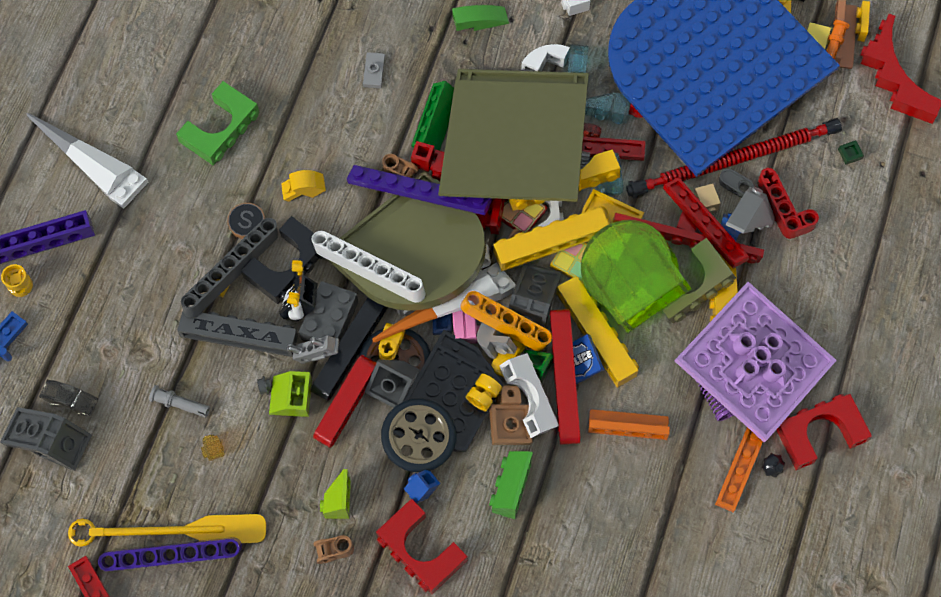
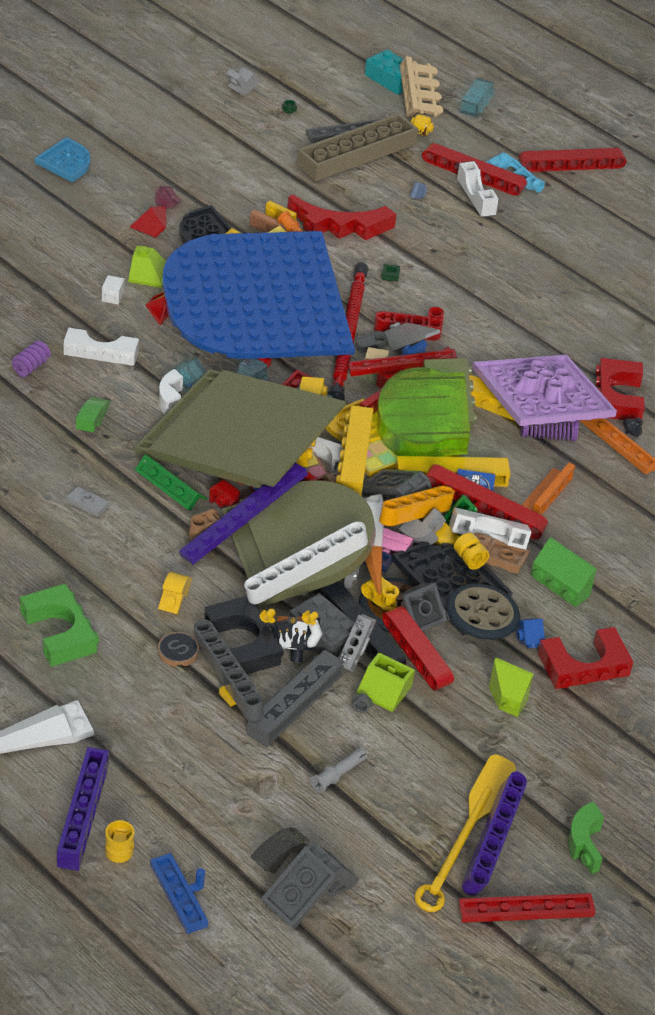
camera: 70 degrees left, 25 degrees down
clear yellow plate [201,435,225,461] -> none
medium nougat piece [313,535,354,564] -> none
red brick [411,141,435,172] -> none

